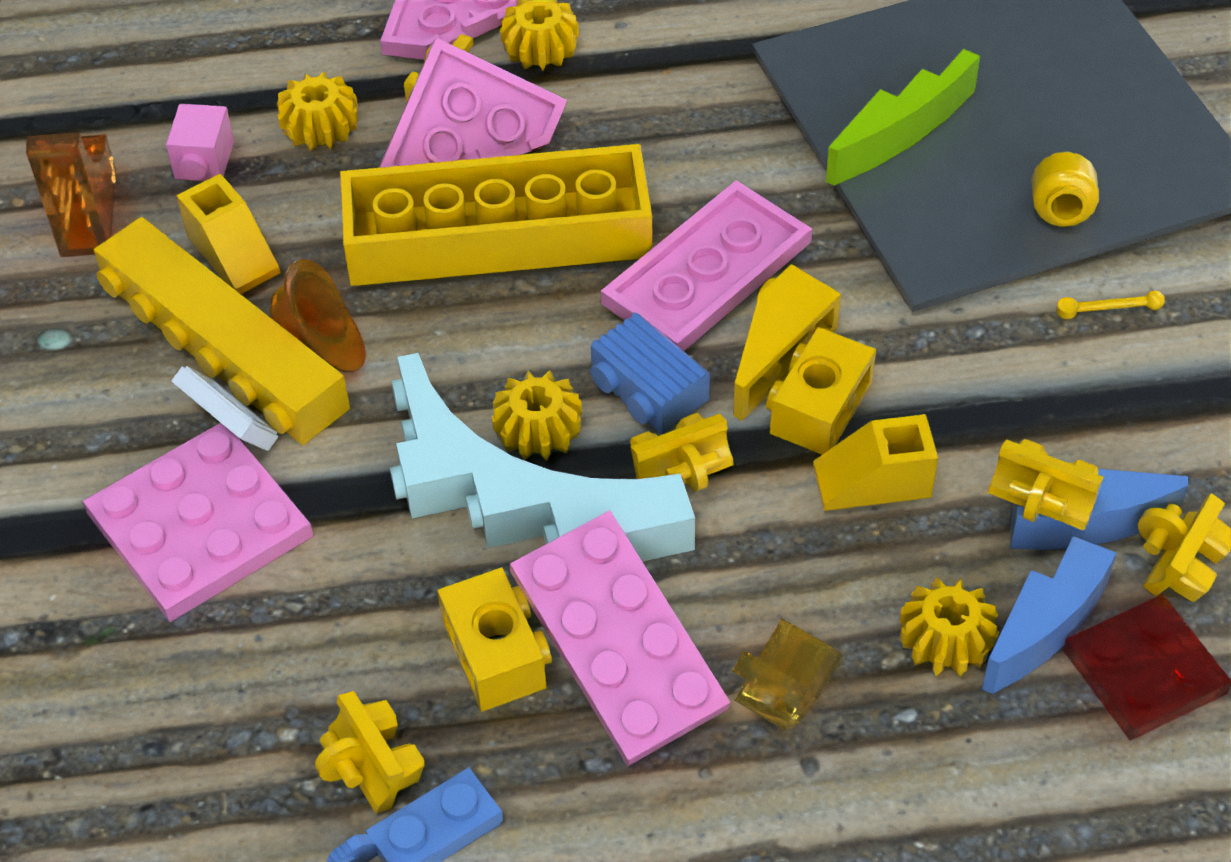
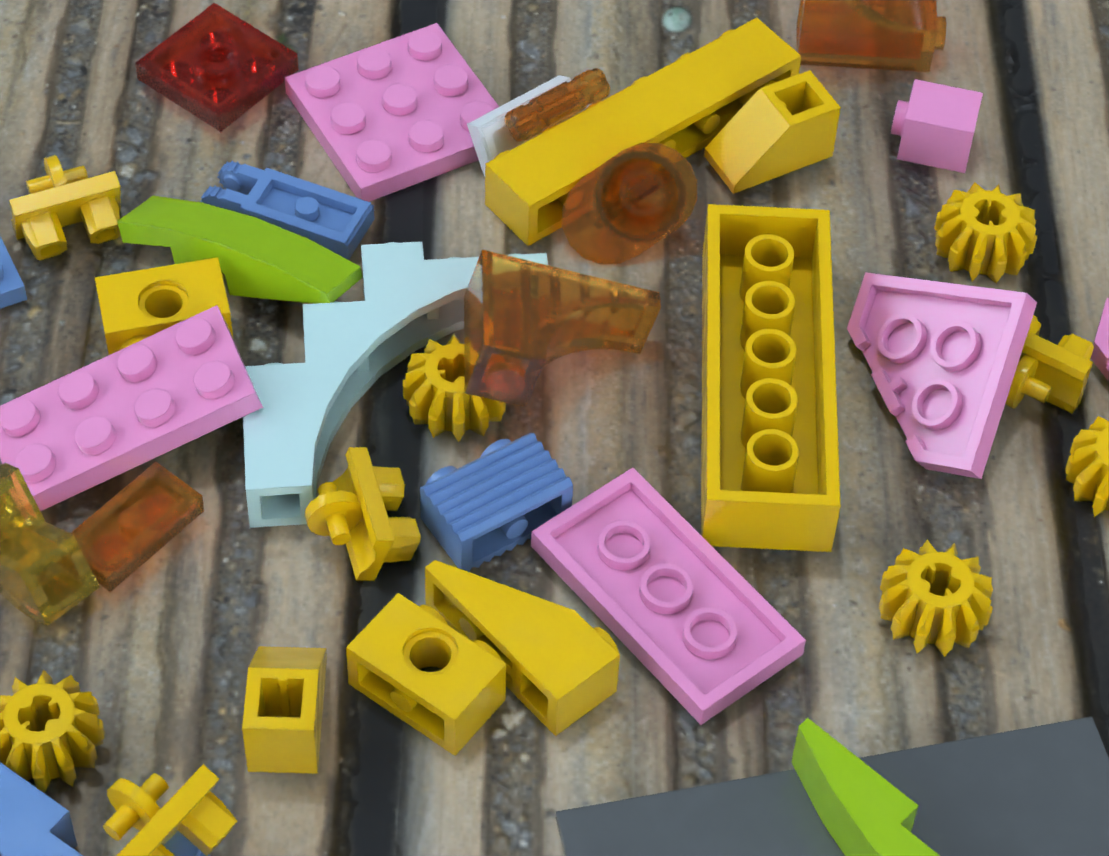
camera: 95 degrees right, 0 degrees up
none -> clear orange plate [61,461,204,592]
none -> lime slope [117,196,363,304]
none -> clear red plate [135,3,299,132]
none -> medium blue hinge [200,161,374,260]
none -> clear orange arch [464,249,661,407]
none -> clear orange axle [504,68,611,141]
none -> yellow gear [879,540,993,657]

